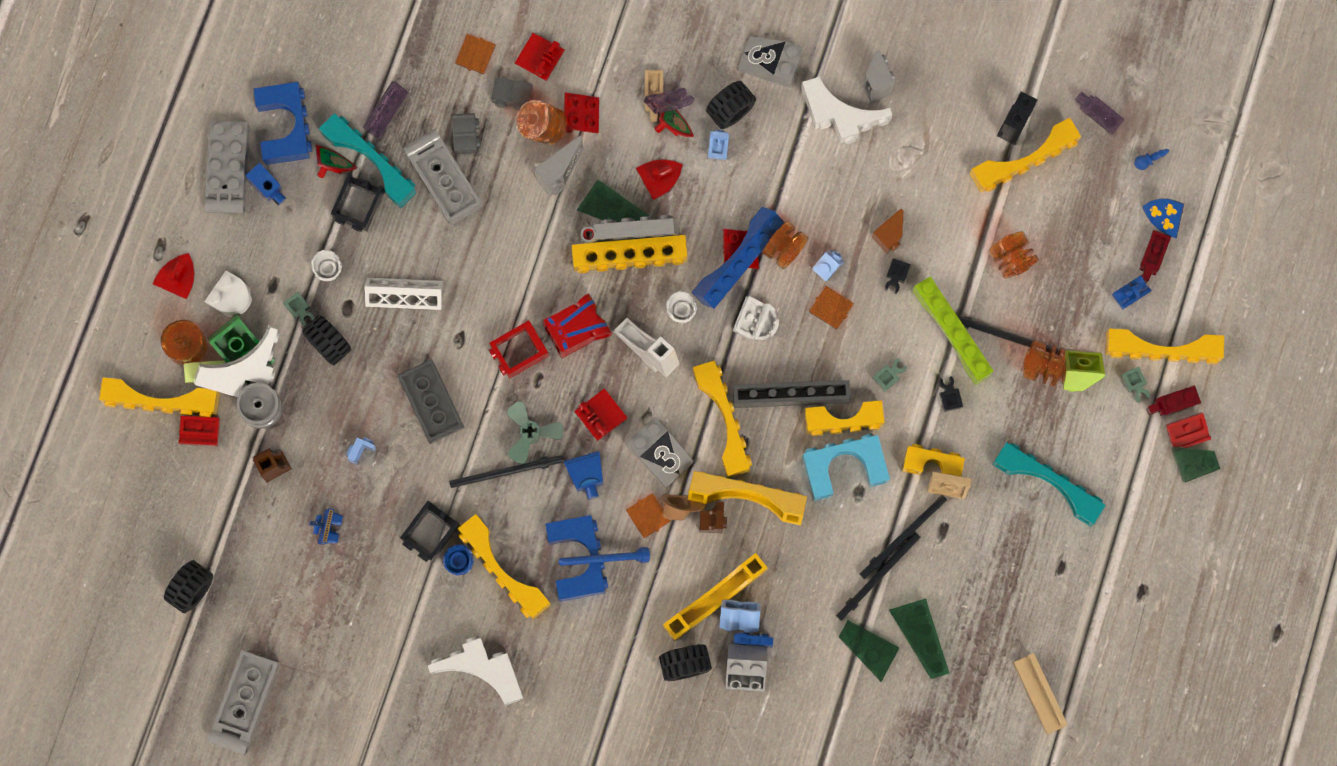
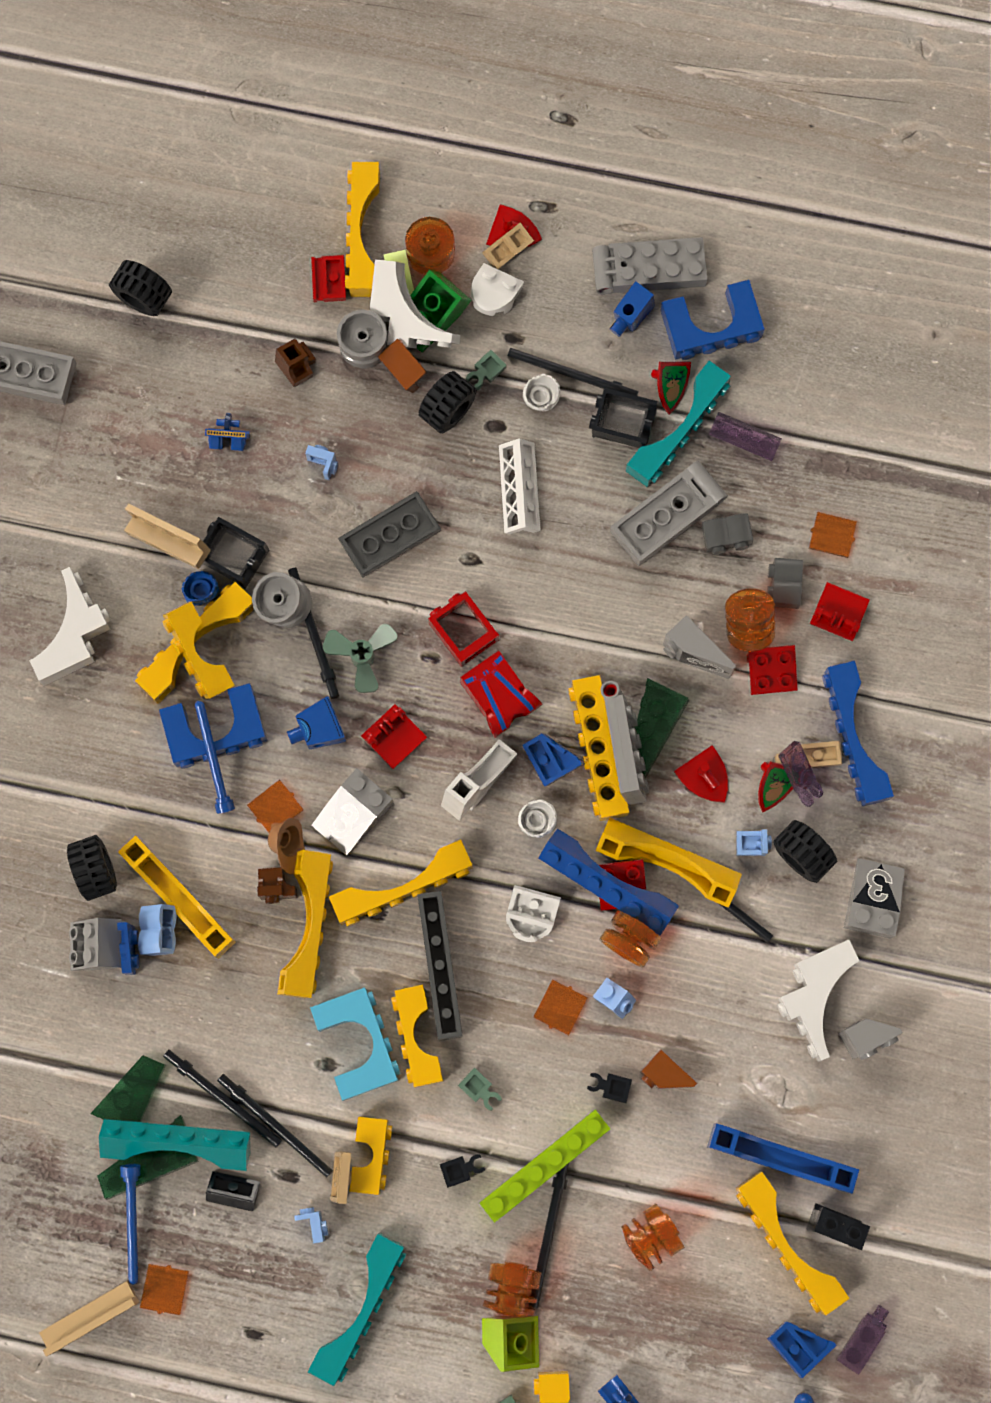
camera: 85 degrees right, 0 degrees up
none -> teal arch [98,1119,250,1171]
none -> blue piece [120,1164,141,1285]
none -> tan fence [124,503,211,569]
none -> clear orange piece [140,1264,189,1315]
none -> yellow arch [162,601,235,699]
none -> black slope [206,1171,260,1211]
none -> light grey wheel [252,572,312,628]
none -> light blue bracket [294,1207,328,1244]
none -> dark orange panel [378,339,427,393]
none -> tan slope [482,223,534,269]
none -> black bar [508,348,639,396]
none -> blue wing [522,734,585,786]
none -> yellow arch [595,817,742,908]
none -> blue arch [707,1123,859,1194]
none -> black bar [719,902,774,943]
none -> blue wing [767,1321,837,1378]
none -> blue arch [822,661,894,807]

